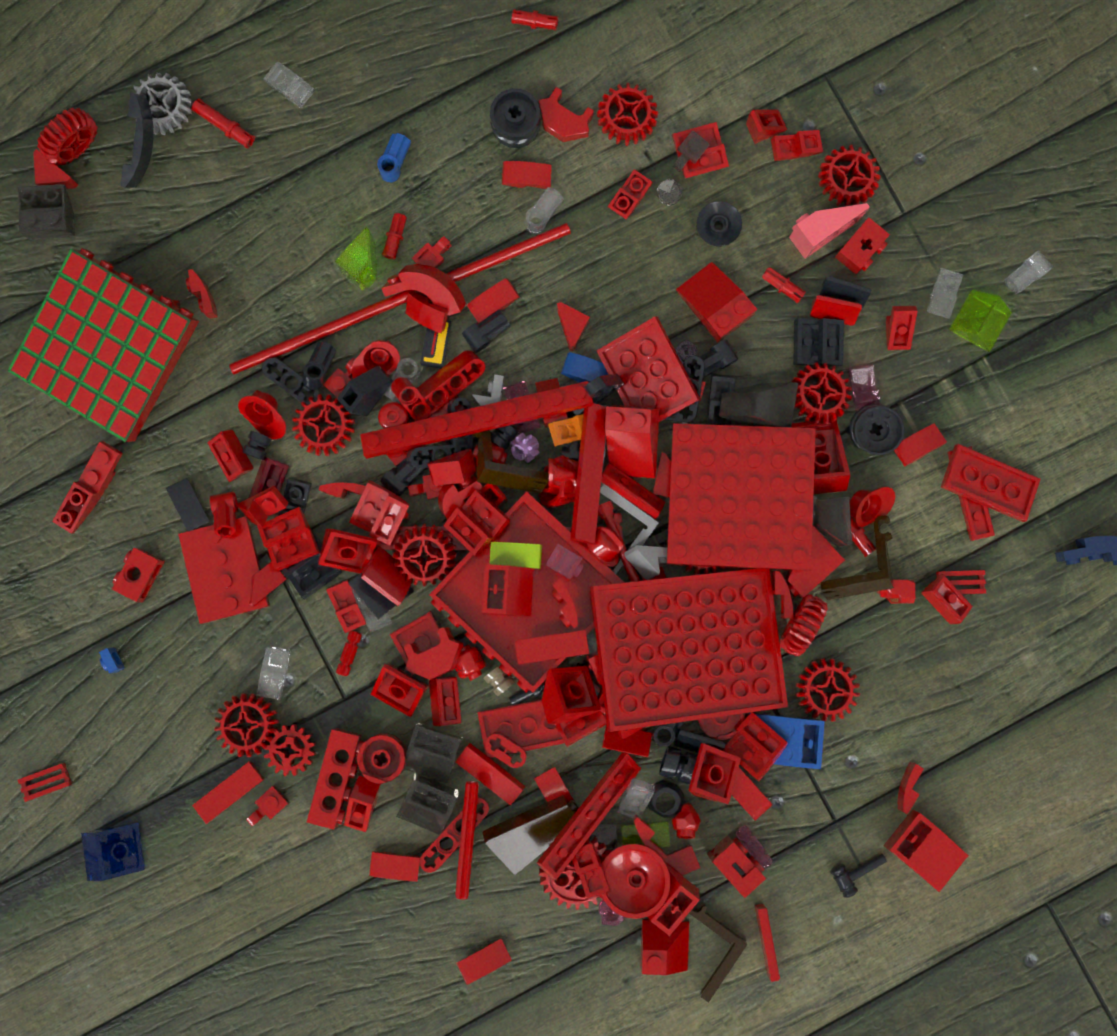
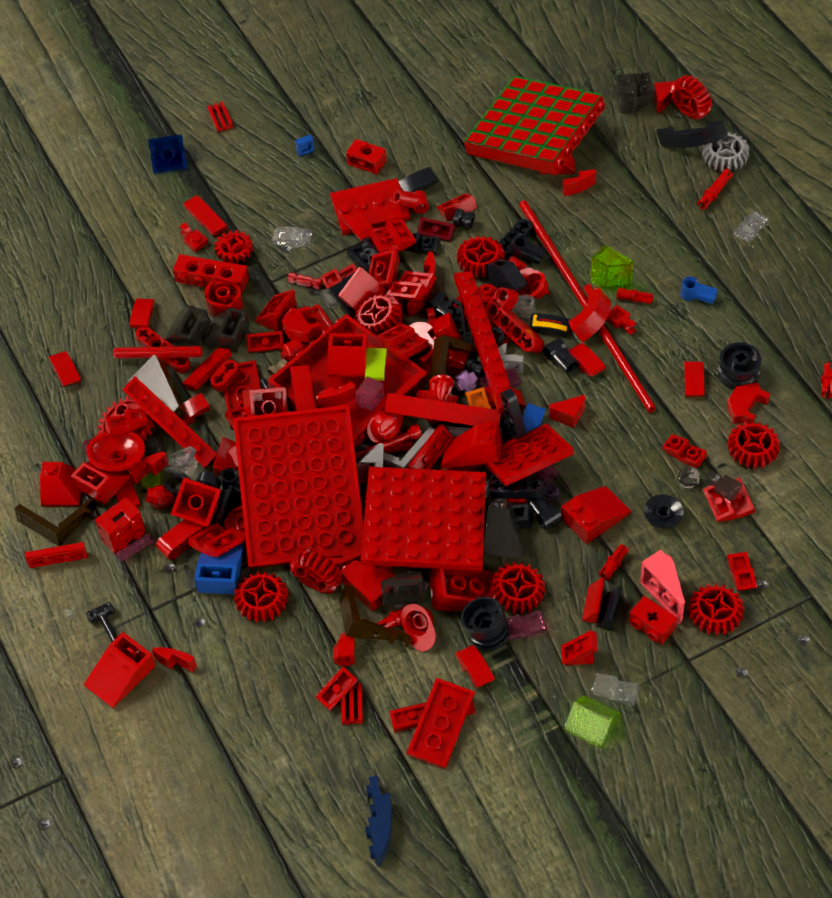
camera: 95 degrees right, 30 degrees down
red slope [52,441,123,534] -> none
red gear [214,693,279,757] -> none
red slope [237,486,288,527] -> none
red piece [238,390,287,439] -> none
red slope [344,776,381,832] -> none
red slope [405,291,448,333] -> none
clear piece [526,187,564,234] -> none
red slope [746,109,787,144] -> none
black slope [793,318,844,366] -> none
clear piece [1004,250,1053,294] -> none

